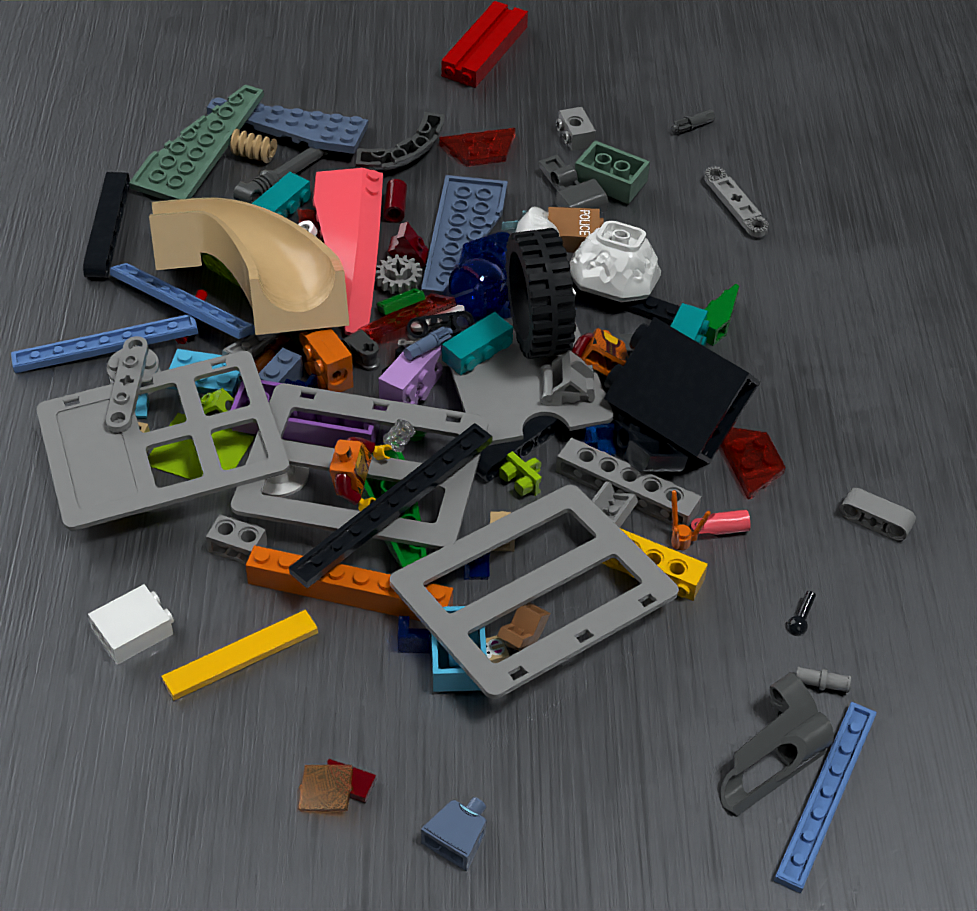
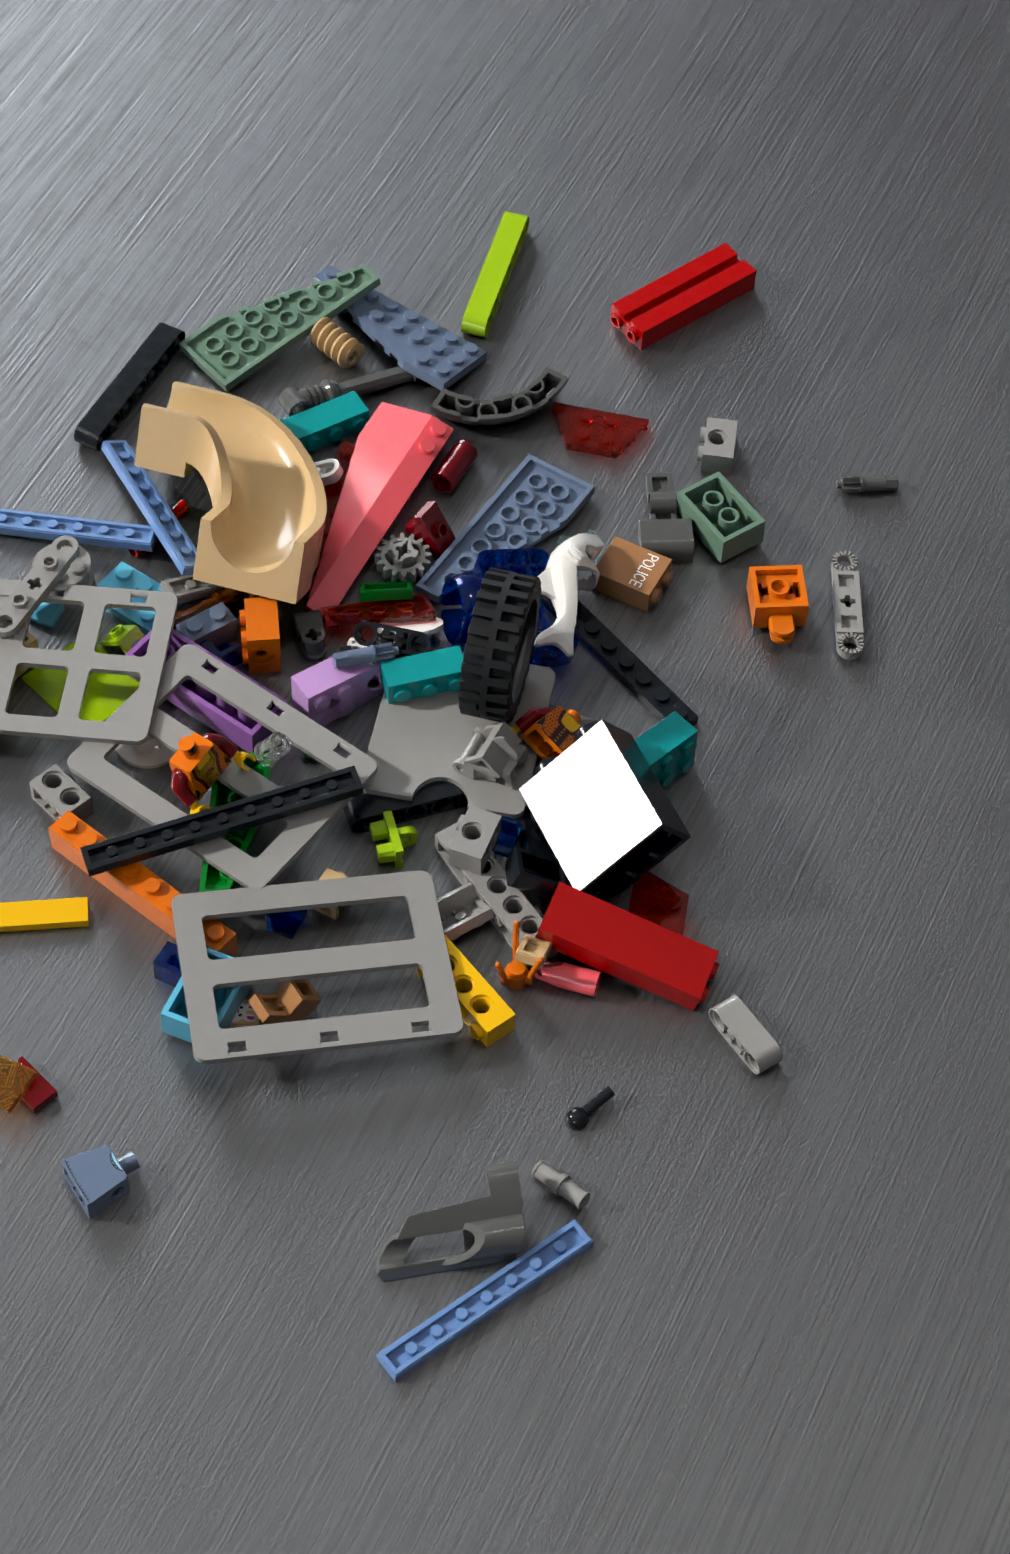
camera: 25 degrees right, 5 degrees up
white rock [569,221,661,302] -> none
green slope [704,284,739,346] -> none
none -> light grey brick [446,805,502,875]
none -> lime beam [461,211,529,338]
none -> tan tile [514,934,552,969]
none -> red brick [535,881,720,1011]
none -> orange brick [746,565,809,644]

